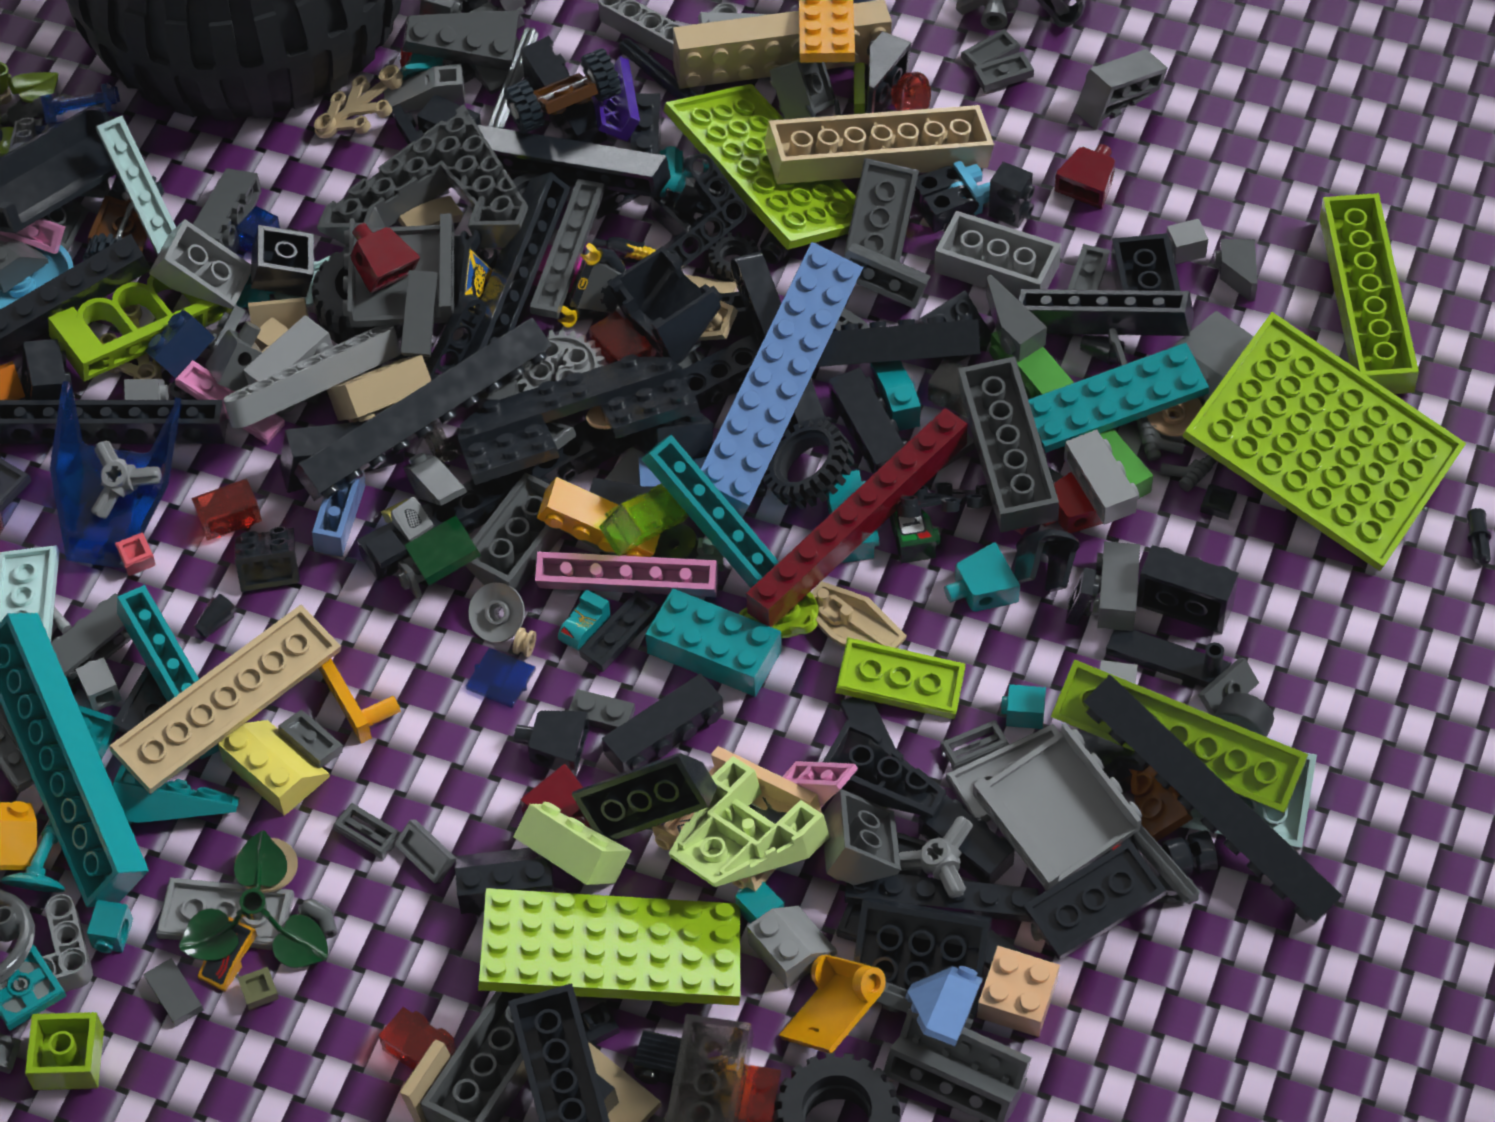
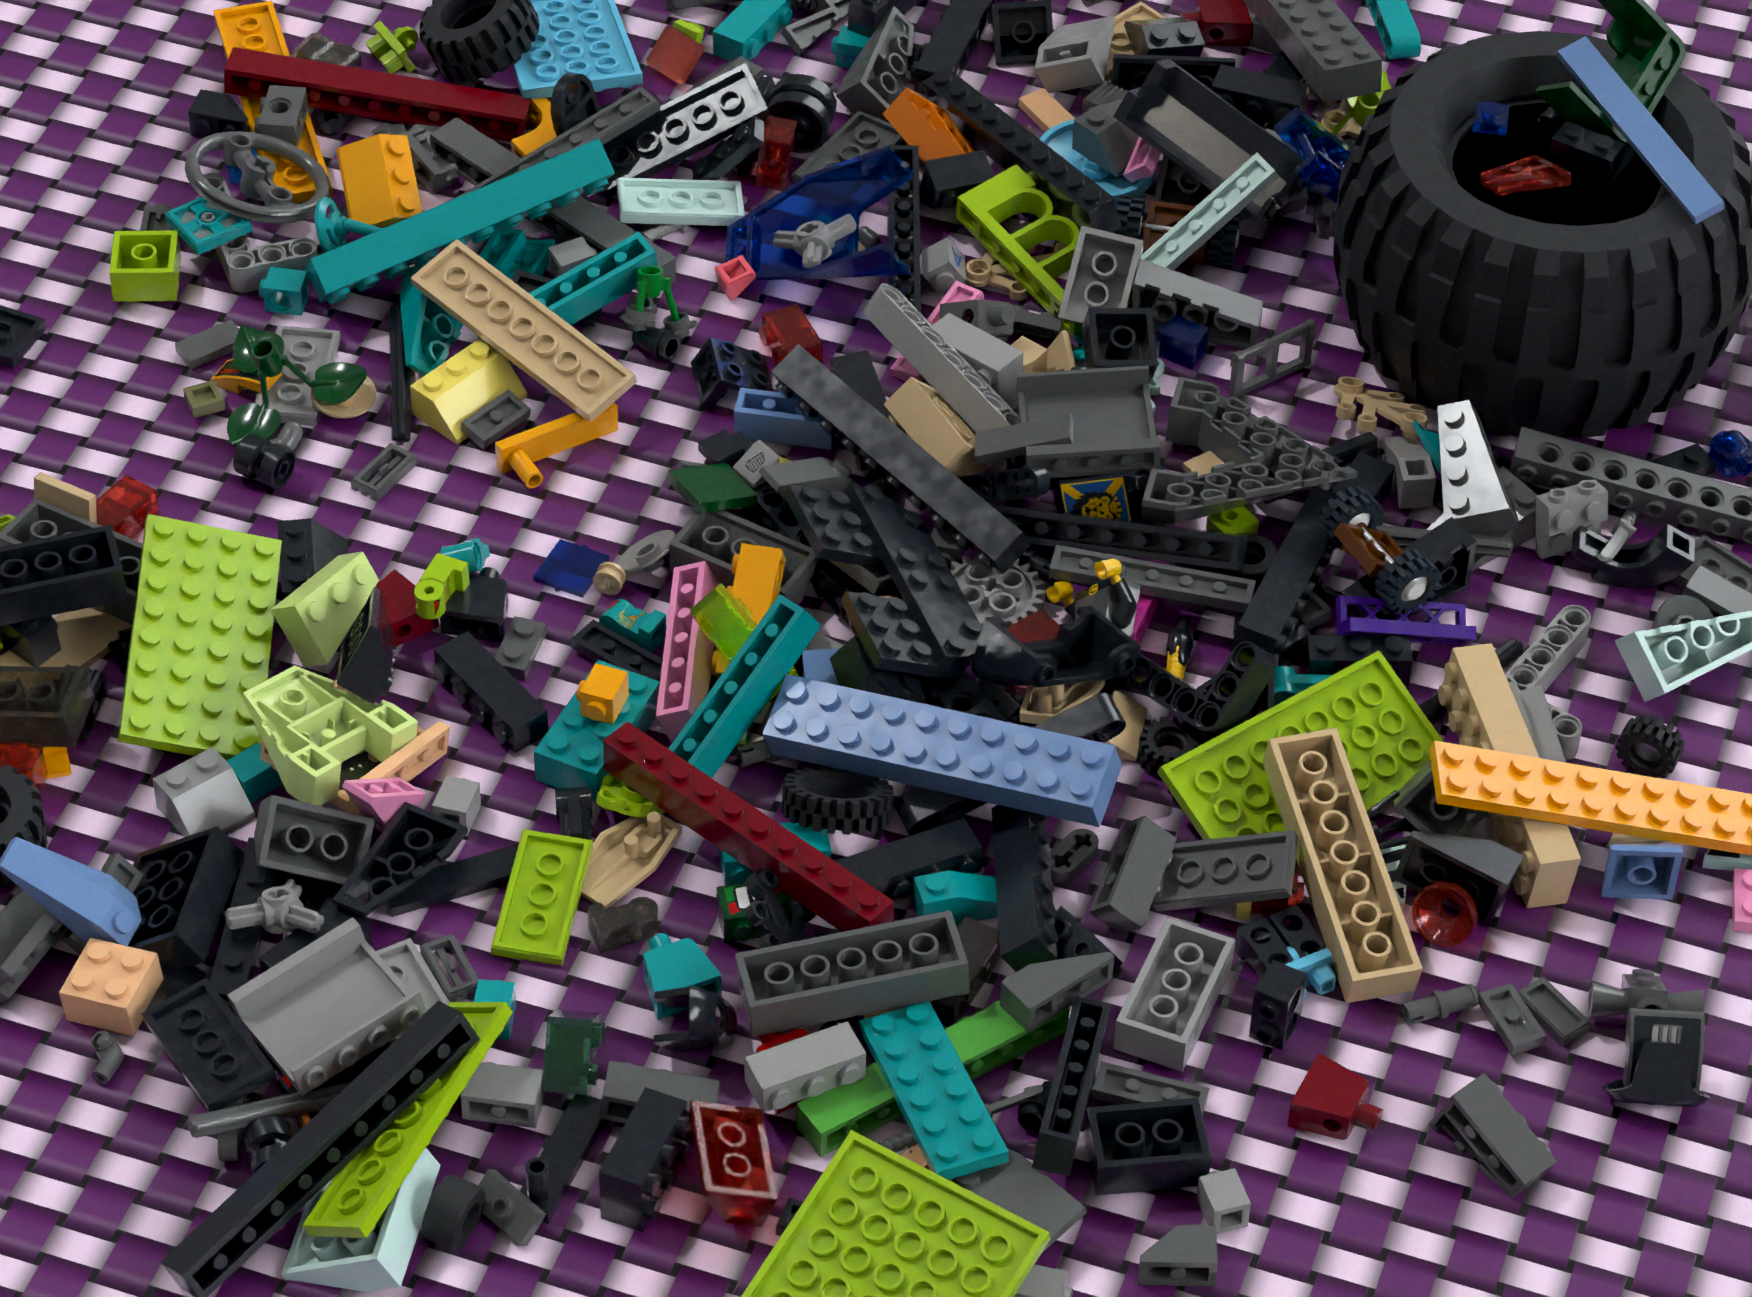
camera: 85 degrees right, 10 degrees down
dark blue brick [145,309,215,378] -> none
dark red torso [350,223,420,293] -> none
dark grey tile [394,820,457,884] -> none
light orange door [779,954,886,1053] -> none
black plate [1065,567,1099,626] -> none
none -> dark grey arm [91,1031,124,1085]
none -> black wheel [233,433,296,489]
none -> black axle [389,304,411,446]
none -> lime leg [414,553,470,620]
none -> light grey brick [432,775,481,836]
none -> teal piece [440,538,490,573]
none -> clear green brick [542,1009,606,1095]
none -> black piece [555,787,592,840]
none -> light orange brick [576,663,629,724]
none -> clear smoke leg [588,897,658,953]
none -> plant [620,266,697,339]
none -> clear red slope [689,1100,778,1227]
none -> dark grey window [1229,318,1317,398]
none -> dark grey pin [1401,983,1478,1026]

